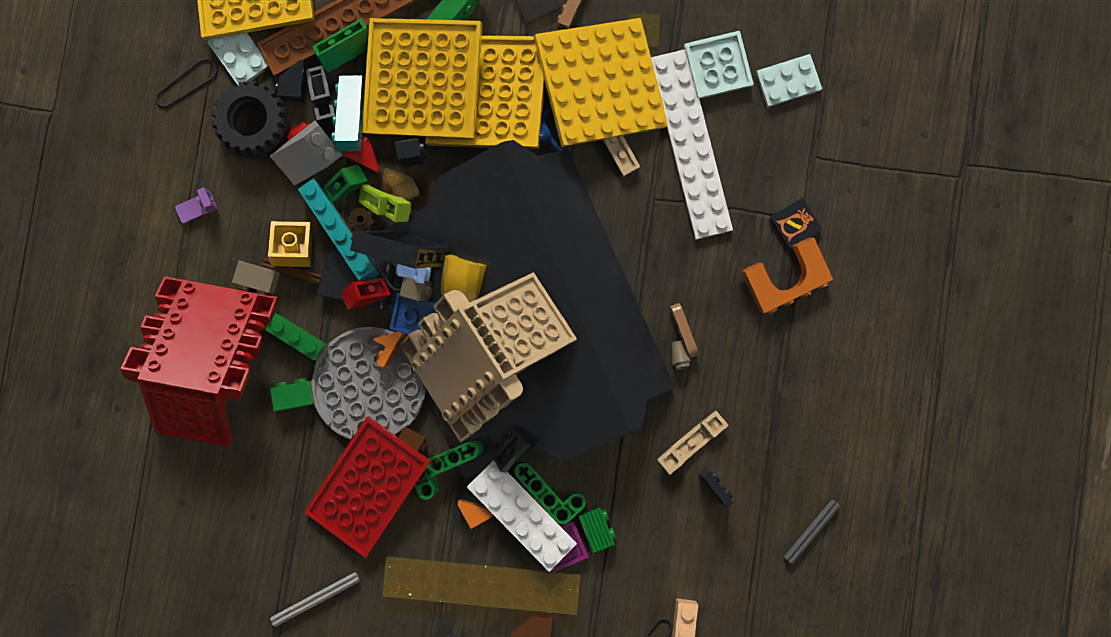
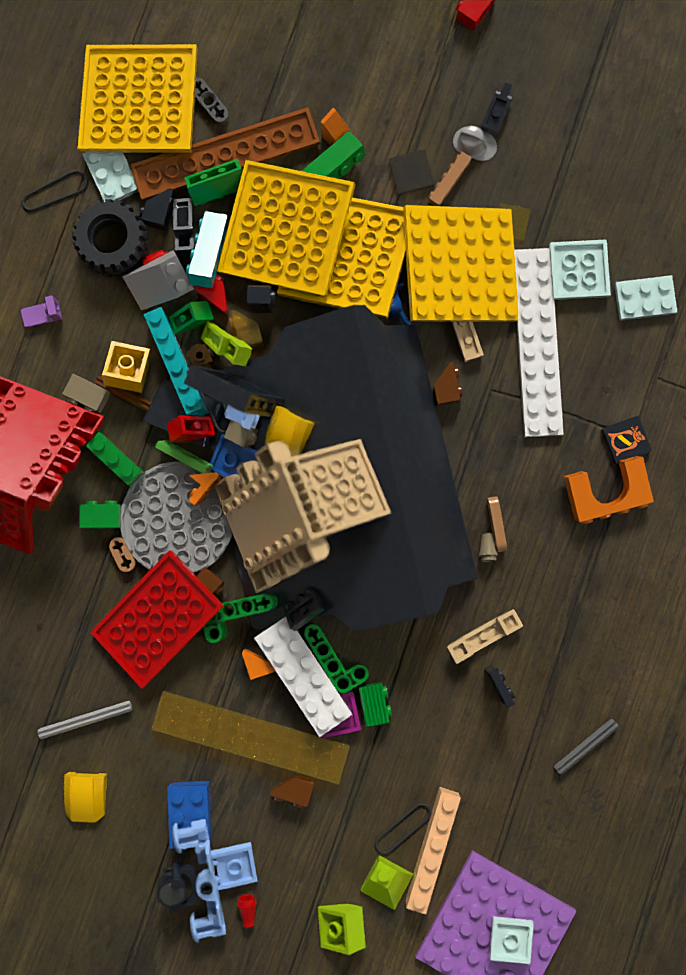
camera: 10 degrees right, 0 degrees up
none -> medium nougat beam [109,537,137,572]
none -> bright green tile [156,440,214,474]
none -> reddish brown slope [433,362,463,406]

